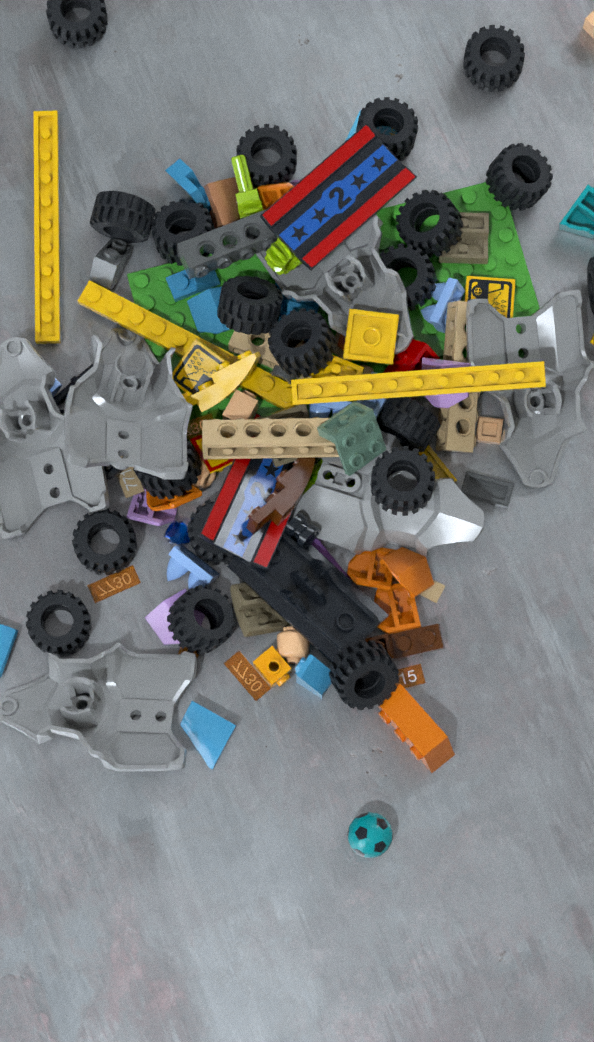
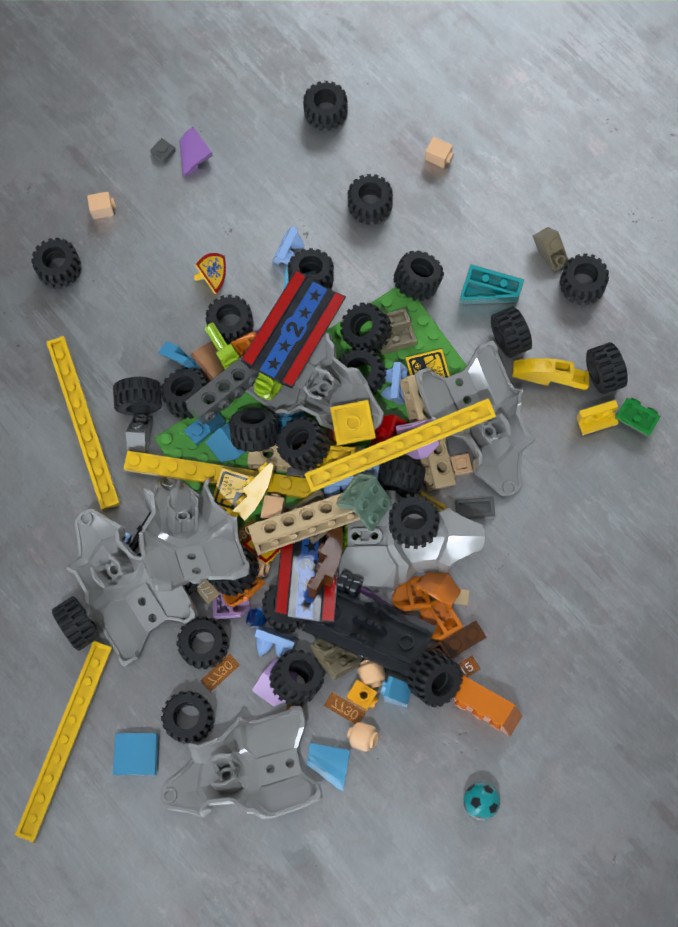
camera: 15 degrees left, 5 degrees down
none -> shield [194,253,226,294]
none -> light blue tile [272,226,305,265]
none -> light nougat head [347,722,379,752]

